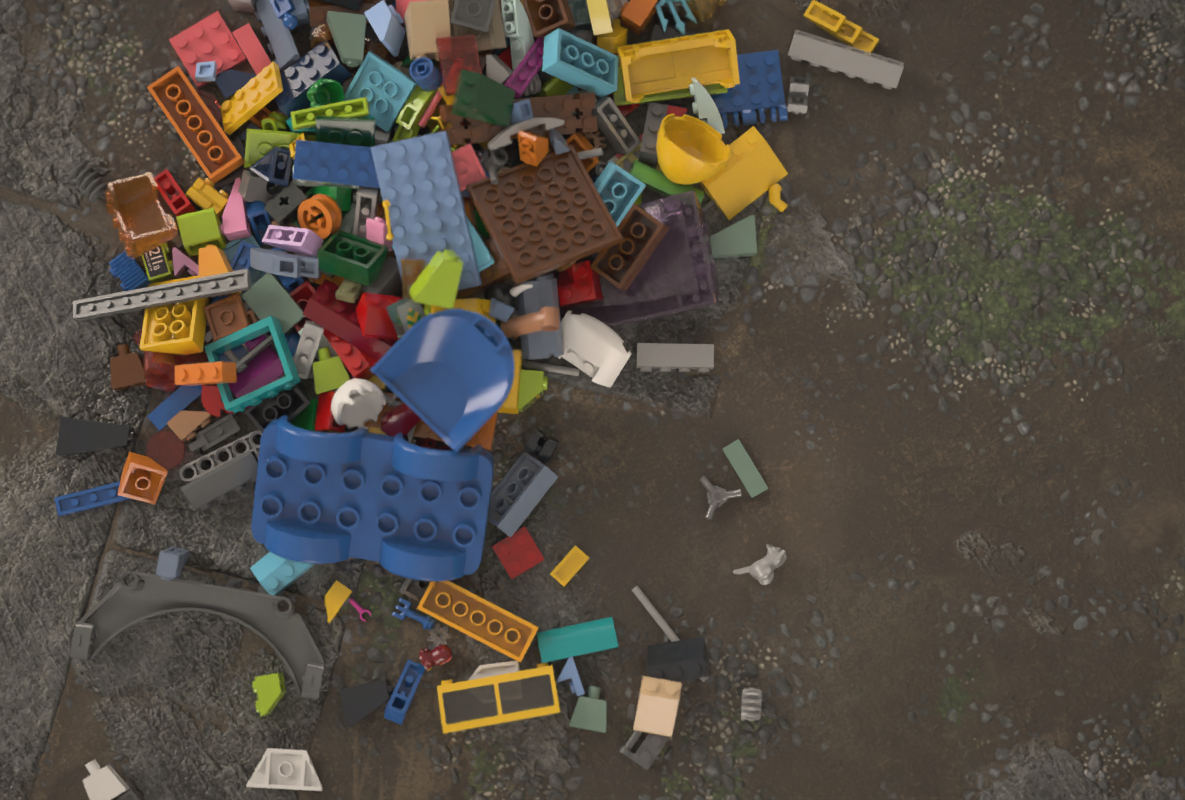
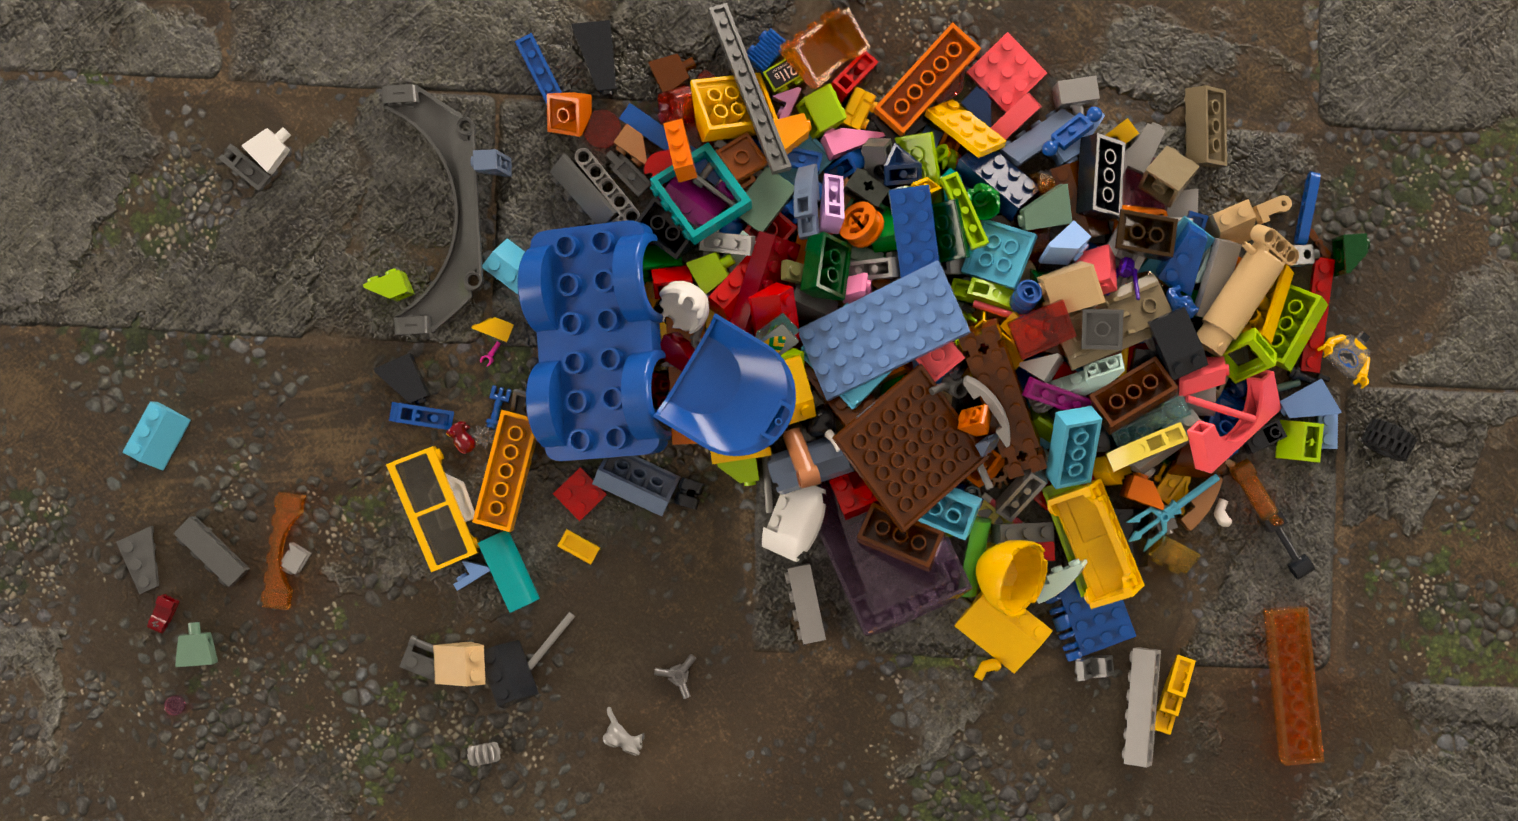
camera: 75 degrees right, 5 degrees up
light blue plate [195,61,217,82] -> none
white wing [247,748,323,791] -> none
yellow hinge [382,200,394,240] -> none
clear orange slope [401,259,425,299] -> none
lime slope [409,249,463,309] -> none
dark green slope [451,69,515,128] -> none
medium blue slope [489,298,514,322] -> none
medium blue slope [511,99,533,123] -> none
sand green torso [569,686,606,733] -> none
sand green slope [706,215,757,258] -> none
sand green tile [722,439,768,498] -> none

